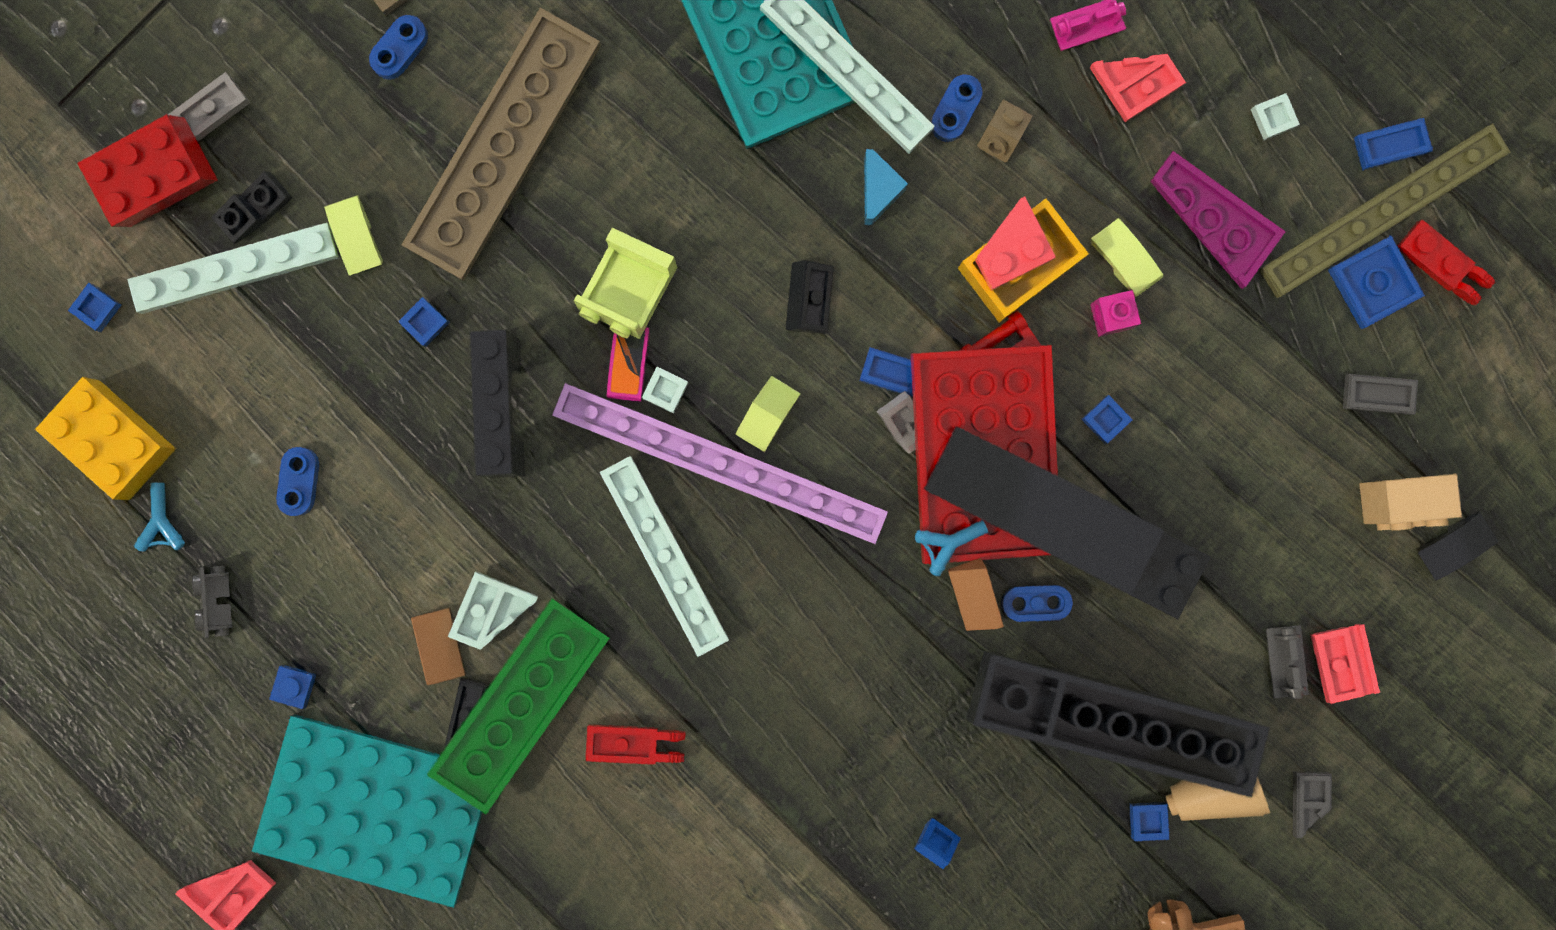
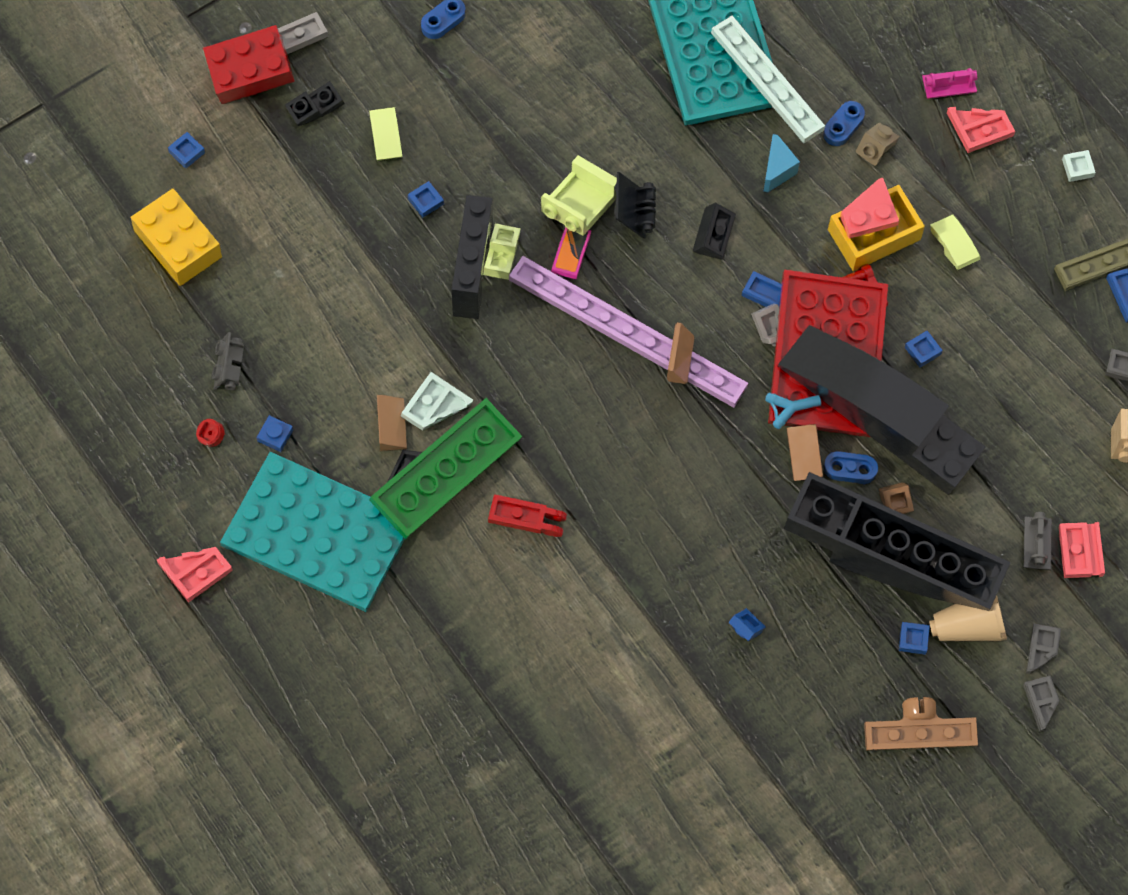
camera: 10 degrees right, 20 degrees down
light aqua plate [127,223,340,314] -> none
dark azure piece [134,482,185,552] -> none
blue plate [276,447,319,516] -> none
dark tan plate [402,7,601,281] -> none
light aqua plate [600,456,729,657] -> none
light aqua plate [642,367,689,414] -> none
yellowish green slope [735,376,800,452] -> none
dark pink brick [1090,290,1141,337] -> none
magenta wing [1150,151,1286,289] -> none
none -> red tile [196,419,225,447]
none -> yellowish green slope [483,224,521,280]
none -> black hinge [614,172,656,239]
none -> medium nougat slope [667,323,694,384]
none -> medium nougat slope [879,483,914,514]
none -> dark grey tile [1023,676,1060,732]

